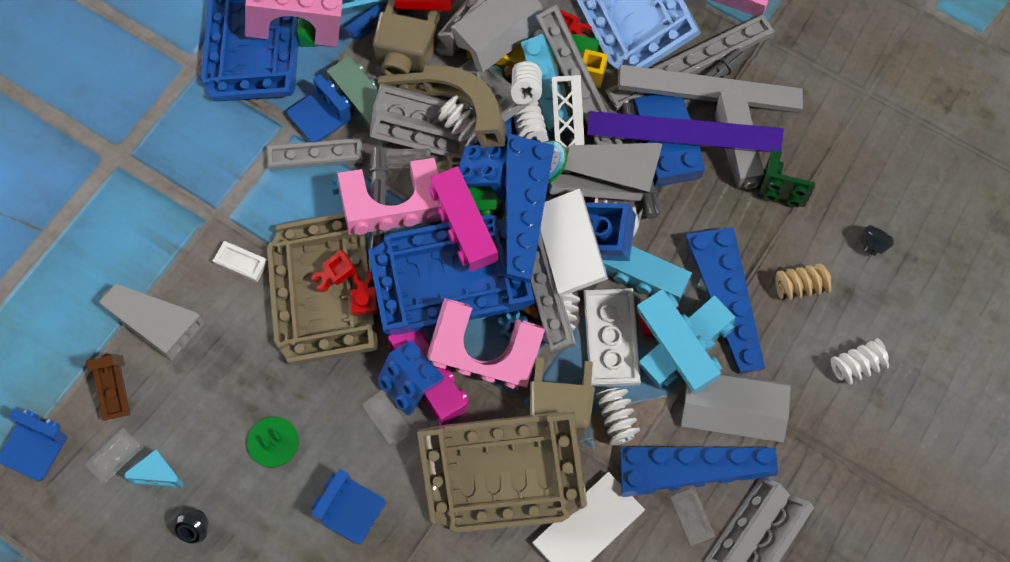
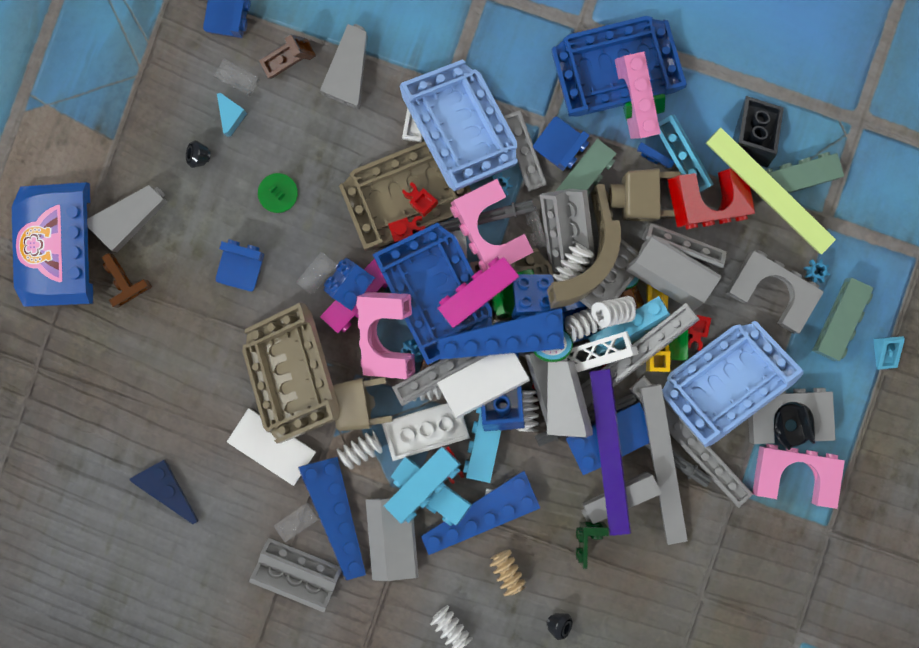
camera: 70 degrees right, 20 degrees up
none -> light blue slope [400,59,518,191]

